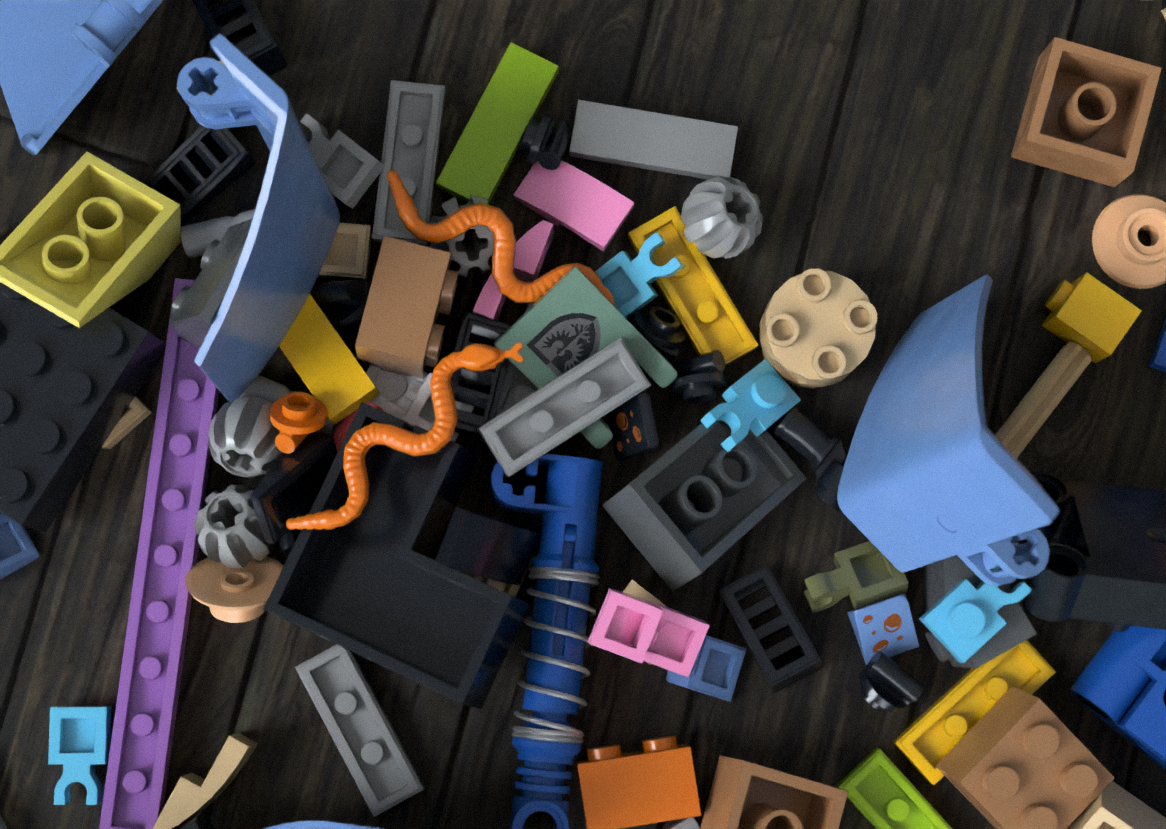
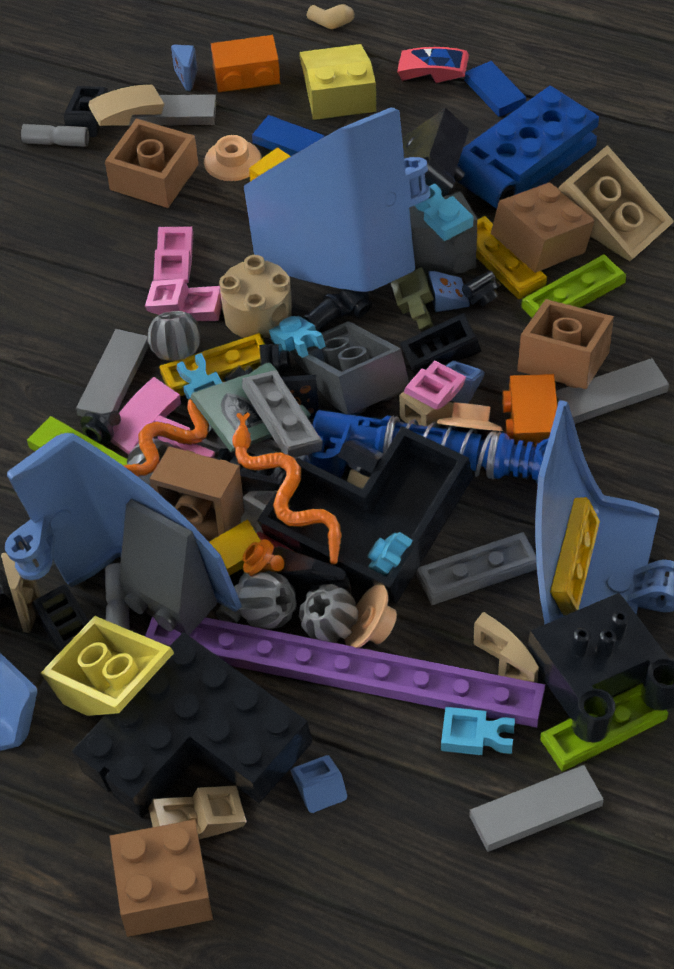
camera: 75 degrees left, 30 degrees down
none -> bright pink slope [145,279,222,321]
none -> bright pink slope [153,227,194,283]
none -> medium azure plate [367,532,413,576]
none -> light nougat piece [436,402,503,431]

